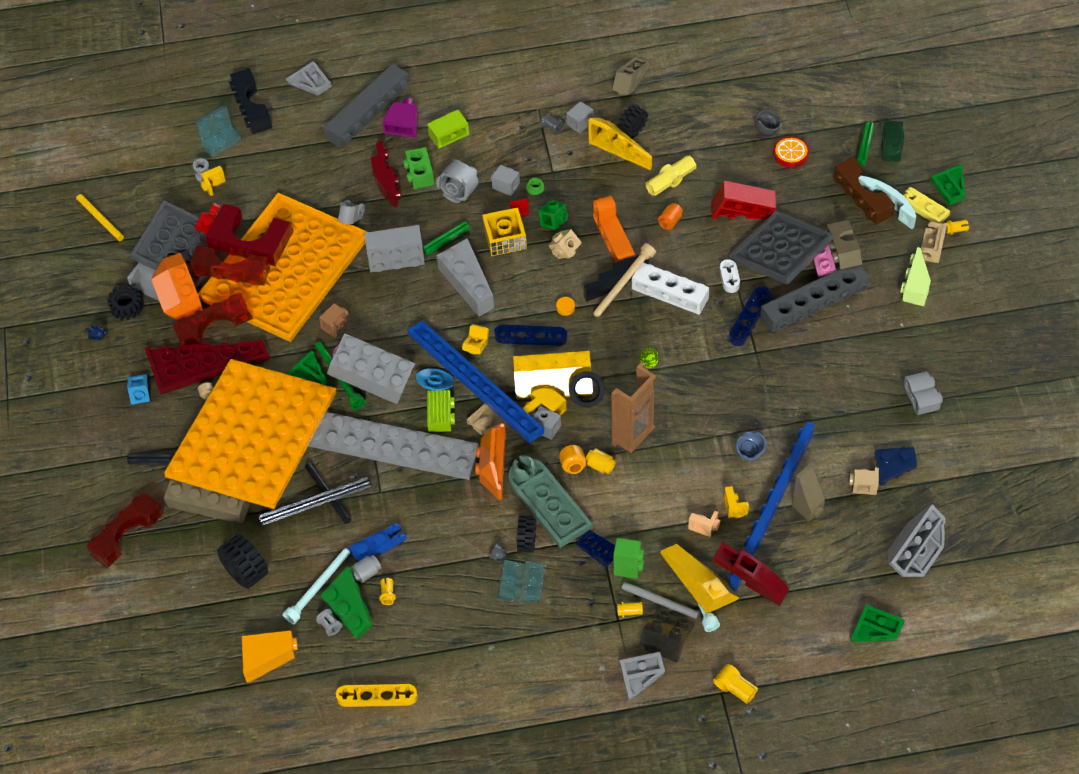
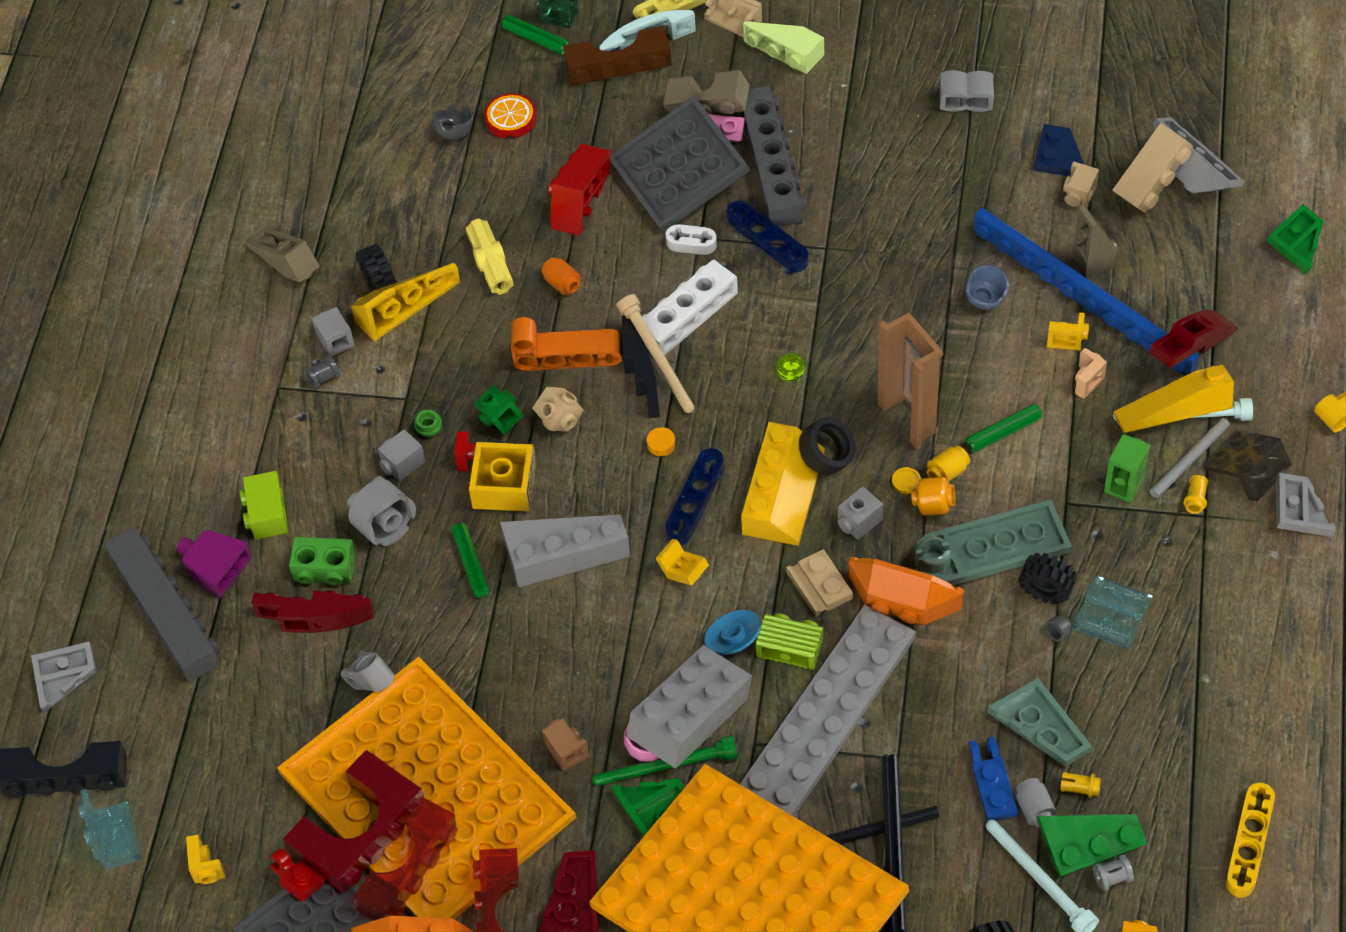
camera: 70 degrees left, 0 degrees up
light grey bush [193,158,209,182] -> none
light grey brick [364,225,425,273] -> none
blue plate [408,321,544,443] -> none
yellow brick [523,388,566,416] -> none
clear blue slope [576,530,615,568] -> none
none -> yellow piece [892,467,921,494]
none -> green axle [965,404,1042,452]
none -> sand green wing [987,678,1092,767]
none -> tan brick [1112,123,1193,213]

